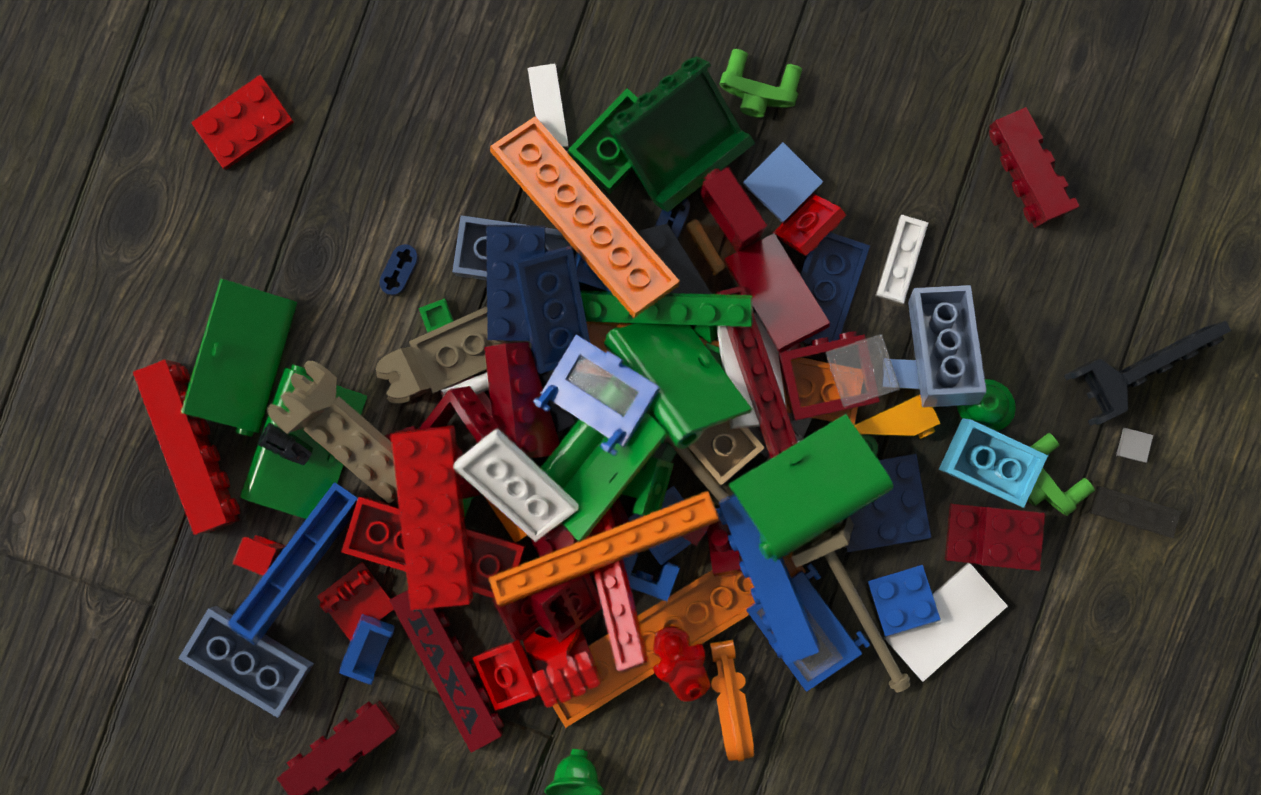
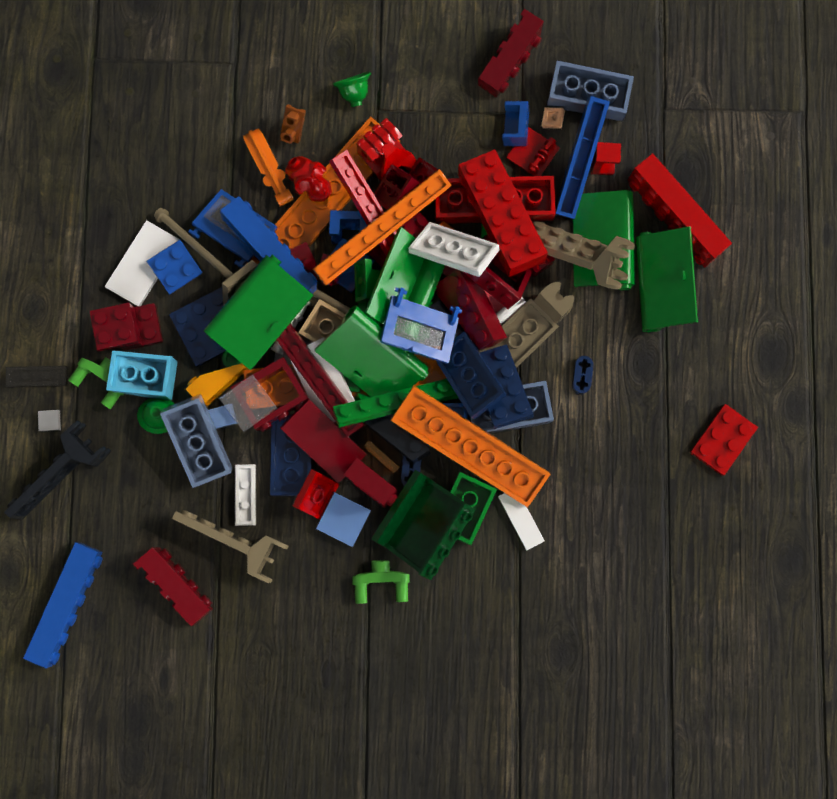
camera: 160 degrees right, 5 degrees down
black hinge [257,422,313,466] -> none
dark red brick [389,590,505,753] -> none
green tile [418,298,454,333] -> none
red plate [473,639,540,711] -> none
none -> blue brick [23,542,103,668]
none -> dark tan hinge [172,510,289,583]
none -> dark orange hips [280,104,306,144]
none -> light nougat tile [541,107,565,129]

